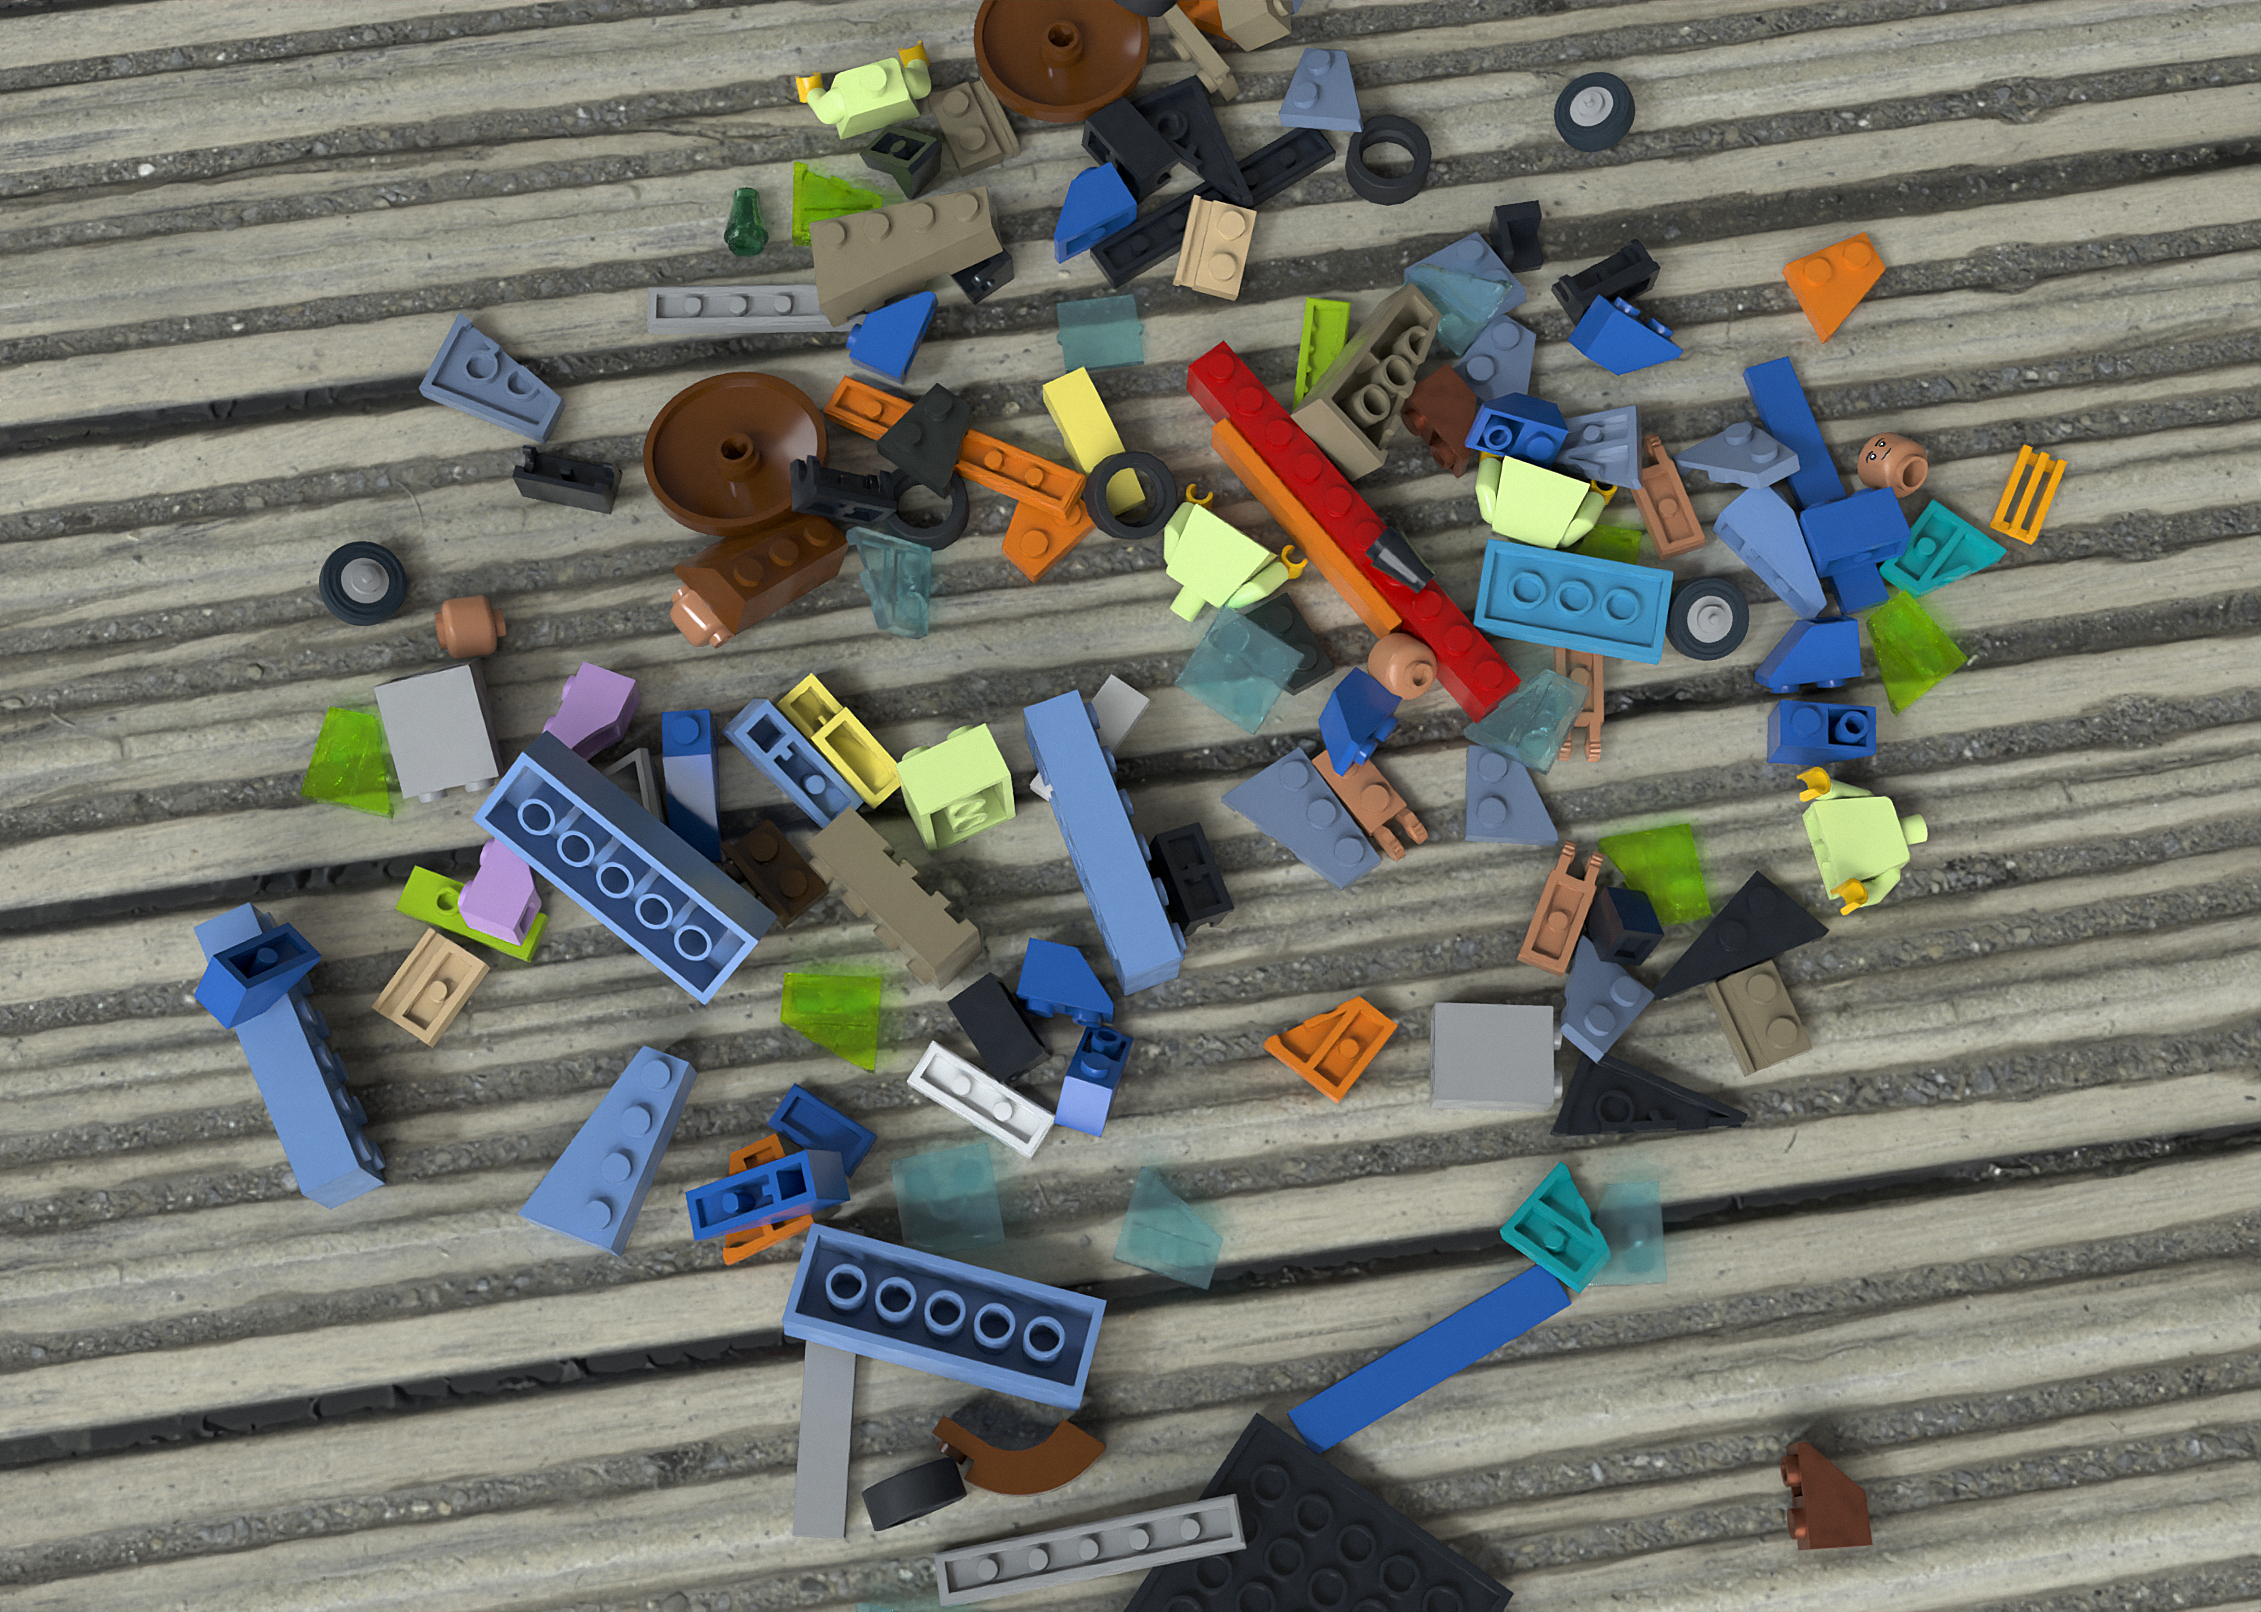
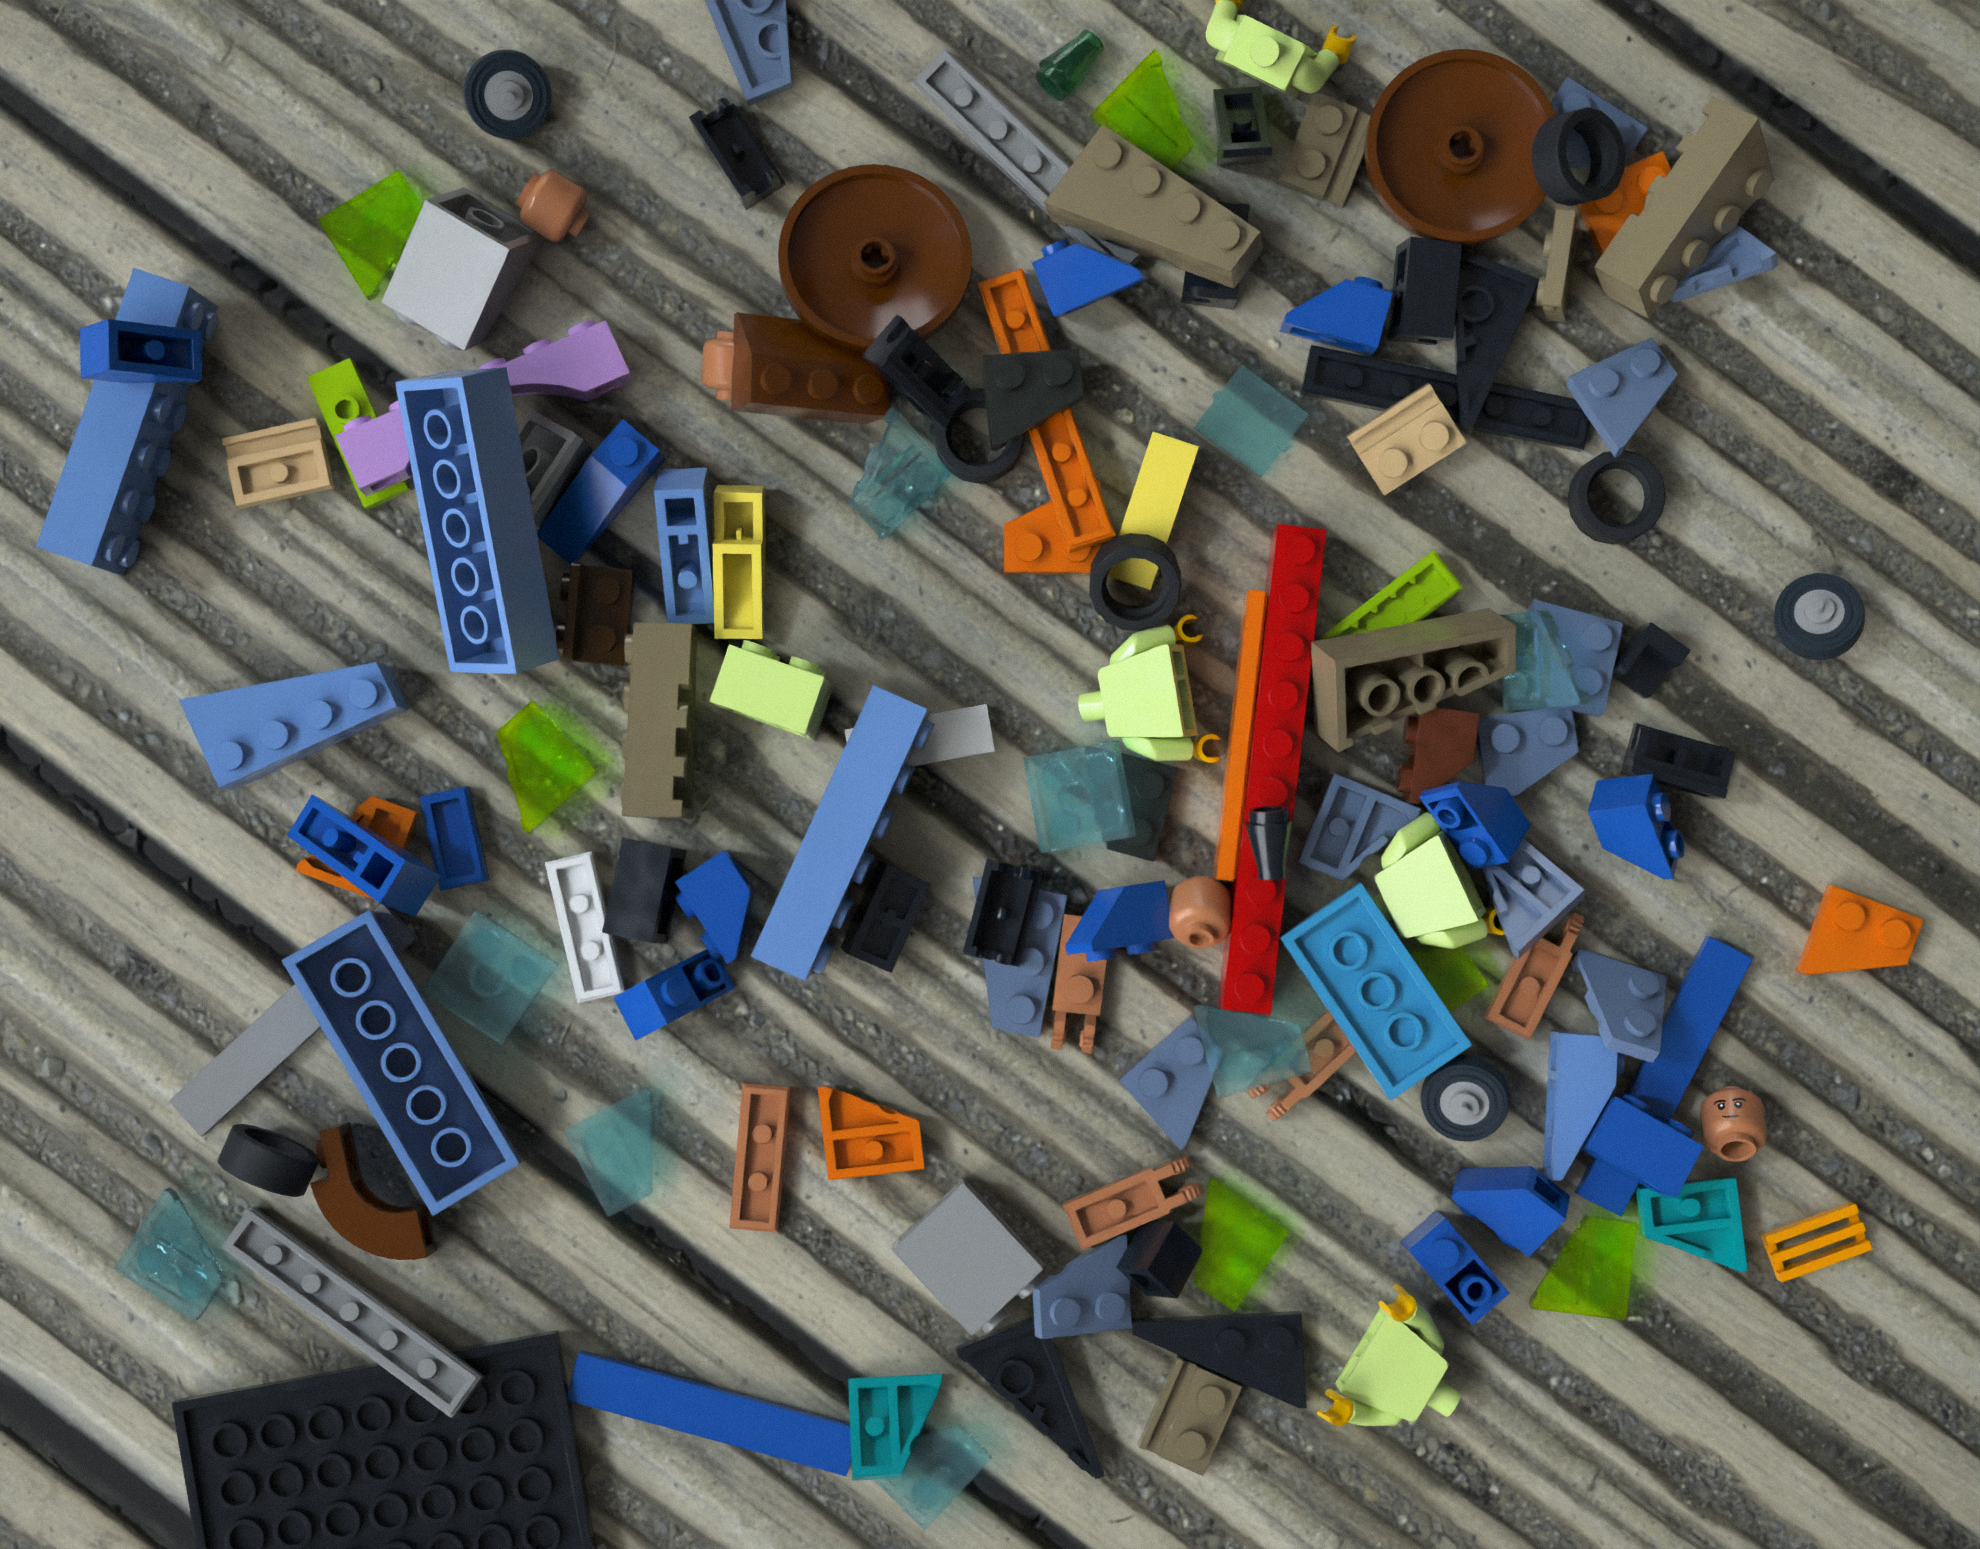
camera: 50 degrees right, 15 degrees up
none -> nougat tile [729,1082,792,1233]
none -> black hinge [962,858,1044,967]
none -> sand blue wing [1296,773,1421,881]

